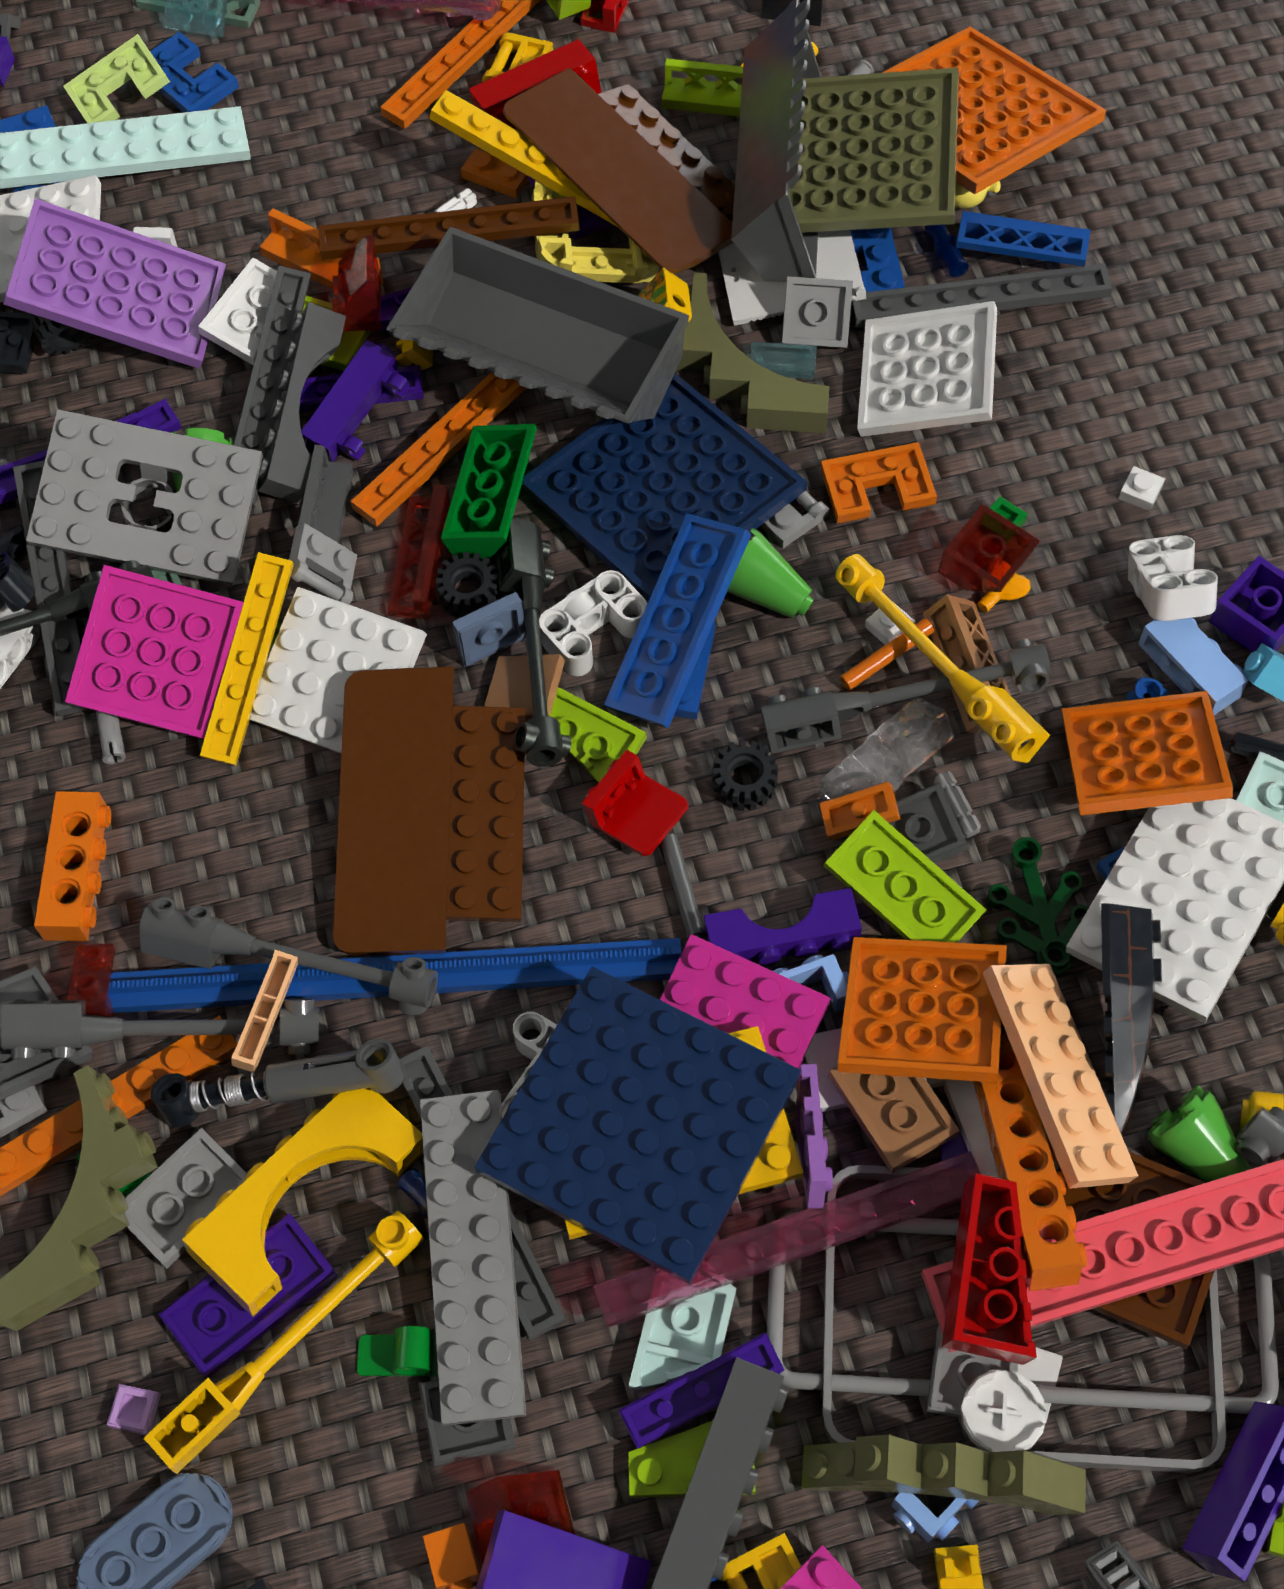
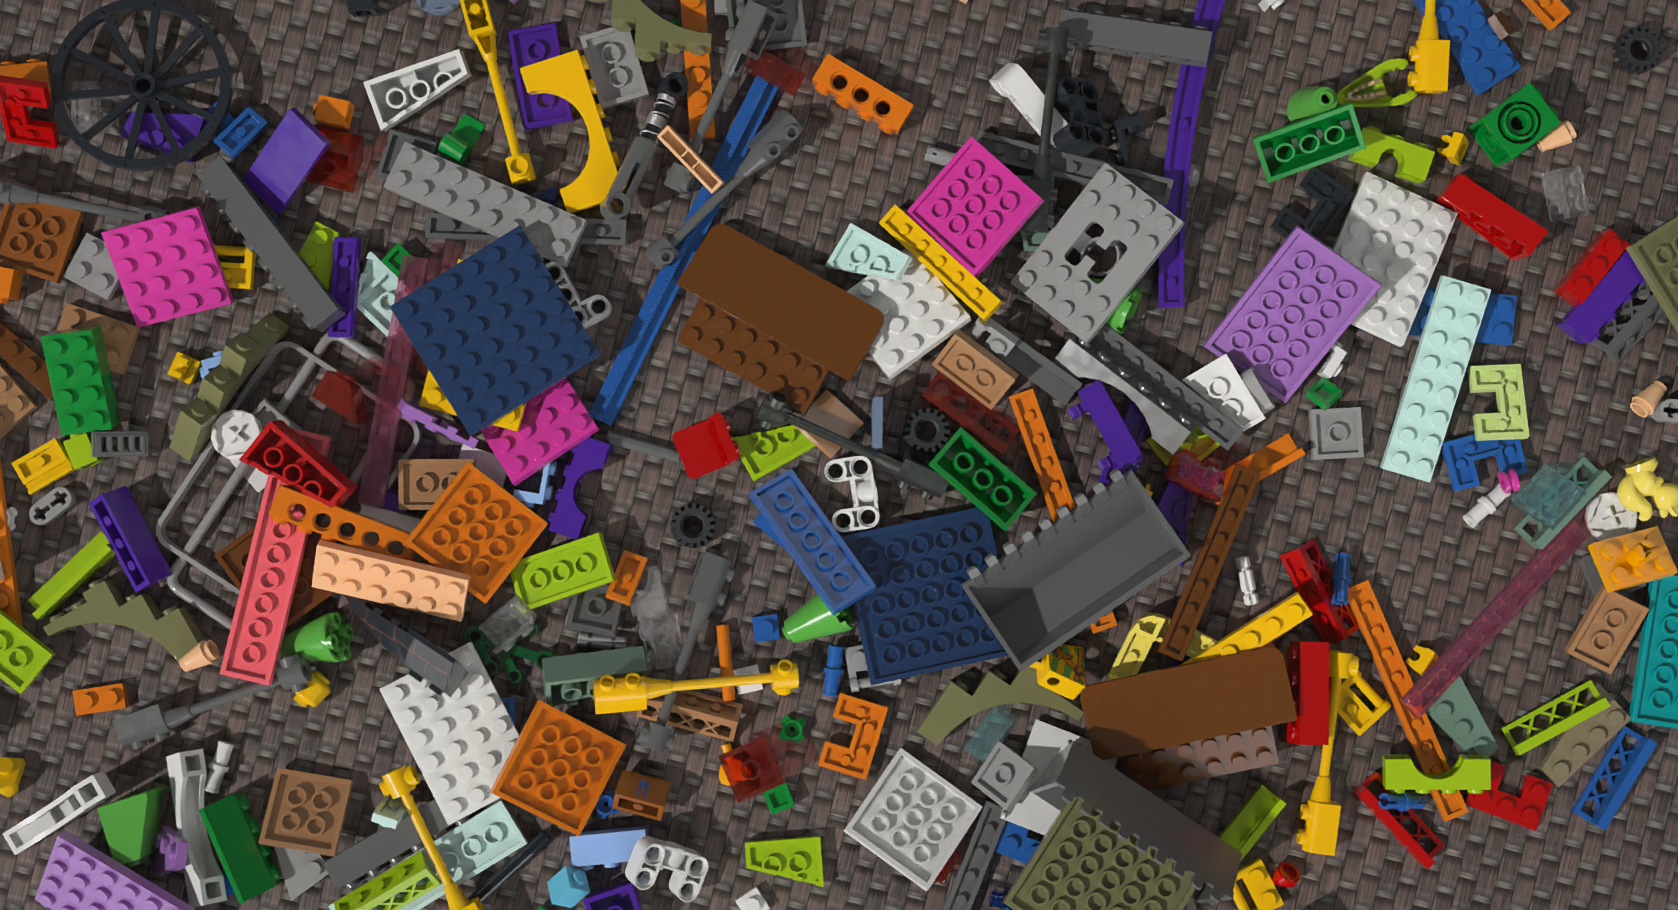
camera: 115 degrees right, 25 degrees up
none -> clear red slope [311,369,369,425]
none -> white wedge [363,49,472,132]
none -> green plate [381,243,418,279]
none -> clear bracket [479,594,537,654]
none -> sand green wedge [542,646,648,708]
none -> dark orange brick [612,770,671,821]
none -> lime wing [745,835,824,887]
none -> blue plate [752,614,780,642]
none -> green plate [779,716,806,743]
none -> blue pin [822,644,845,697]
none -> light aqua wing [825,223,913,281]
none -> medium nougat plate [932,329,1019,410]
none -> light grey beam [1241,367,1275,414]
none -> red tile [1272,862,1301,888]
none -> red fence [1280,539,1359,644]
none -> yellow bar [1296,649,1359,856]
none -> green plate [1306,377,1343,411]
none -> light grey plate [1308,407,1364,460]
none -> blue pin [1331,553,1352,605]
none -> yellow tile [1405,645,1440,679]
none -> white pin [1463,484,1511,528]
none -> dark pink bush [1498,469,1520,494]

